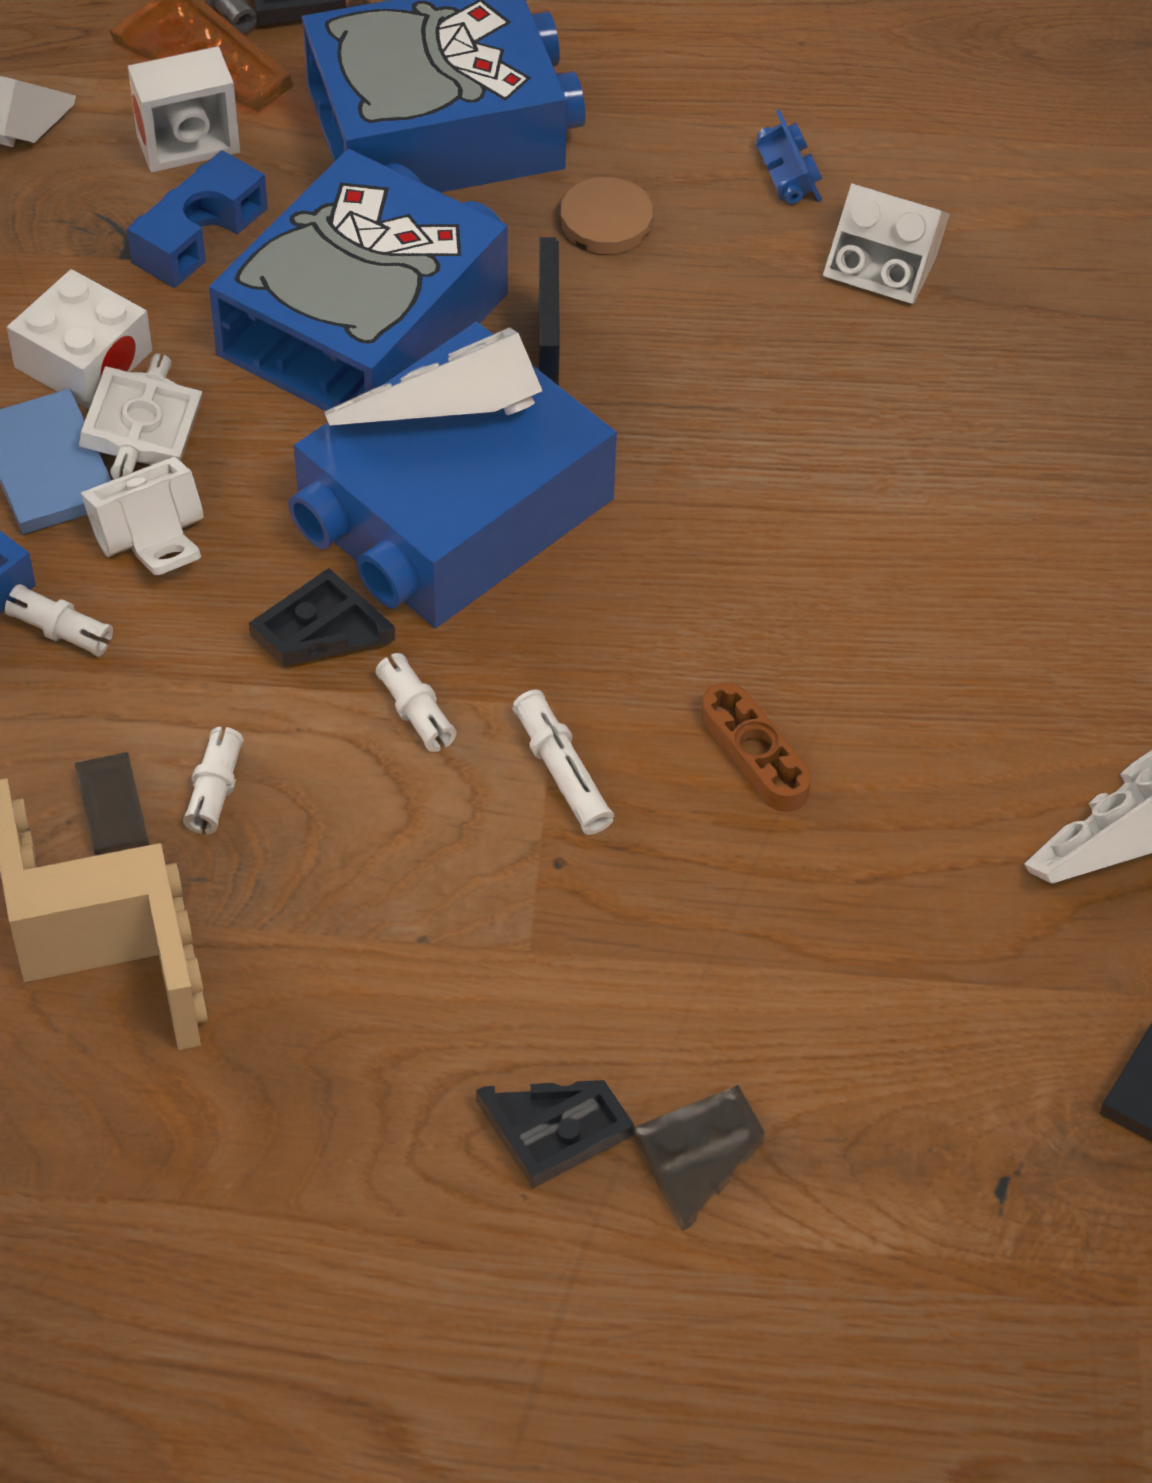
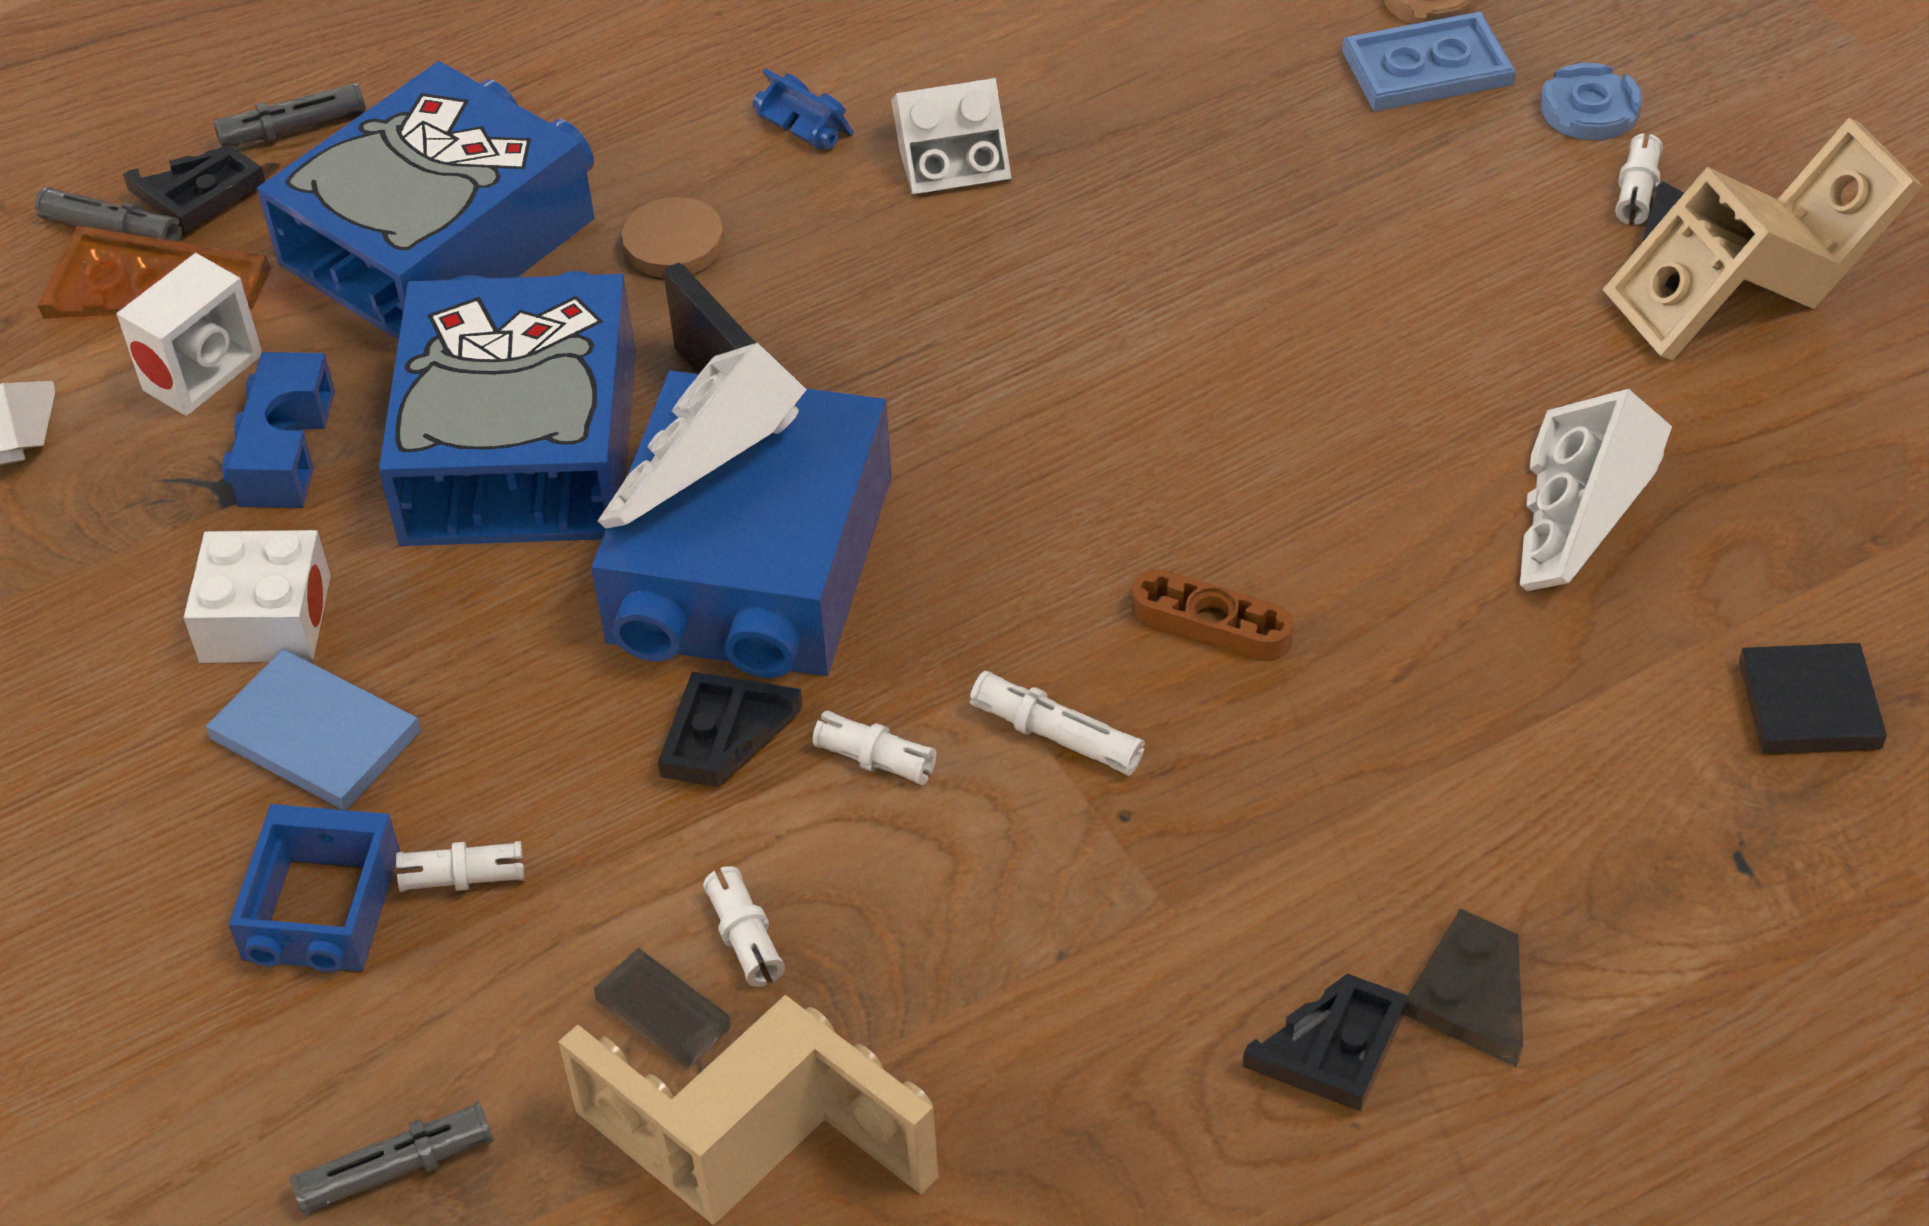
camera: 30 degrees left, 5 degrees down
white plate [79,354,202,479] -> none
white piece [81,456,204,575] -> none

